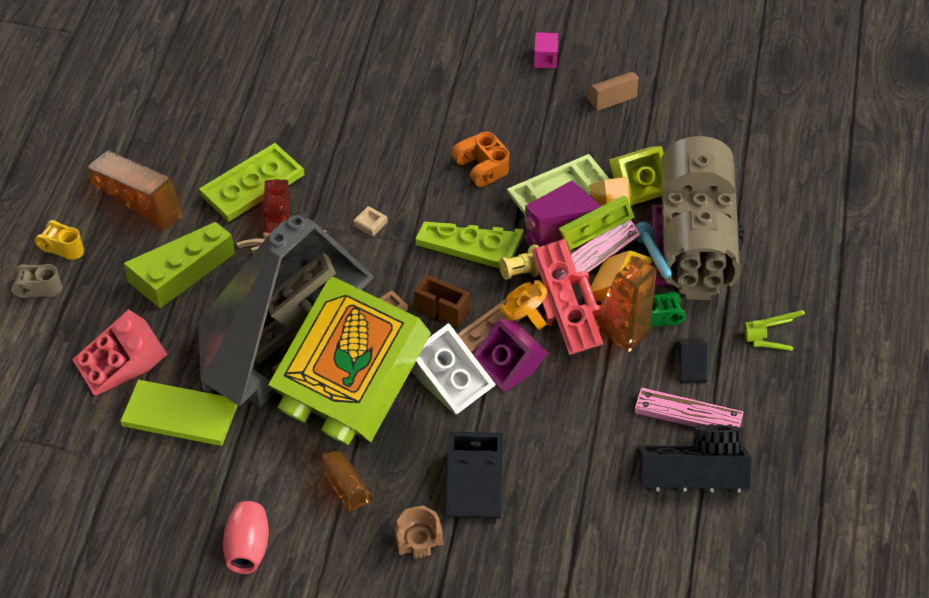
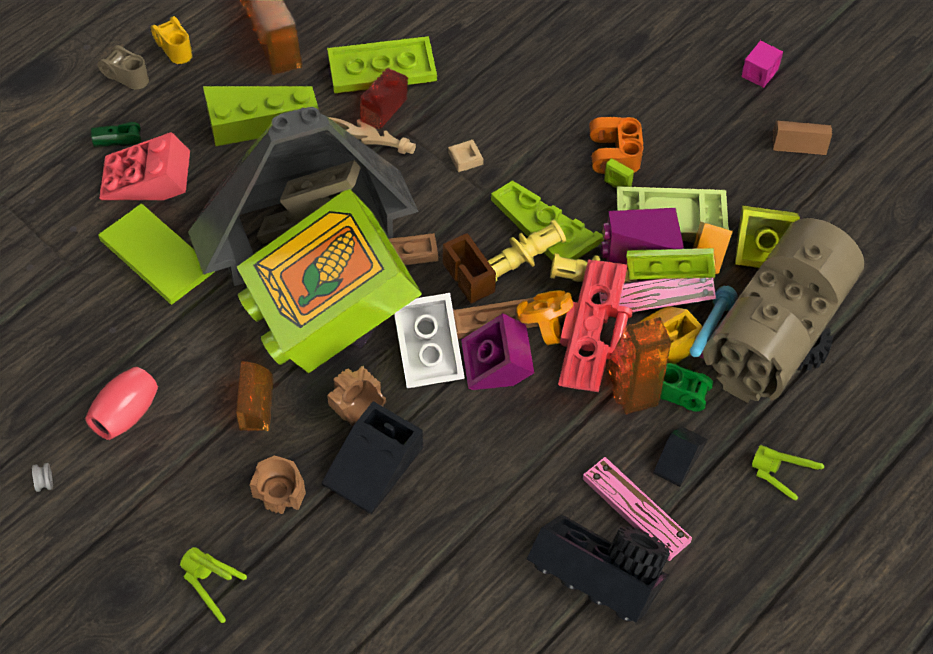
camera: 30 degrees right, 5 degrees up
none -> dark green bar [91,122,141,147]
none -> medium nougat hair [327,366,386,426]
none -> light yellow piece [488,219,566,281]
none -> lime tile [604,158,634,188]

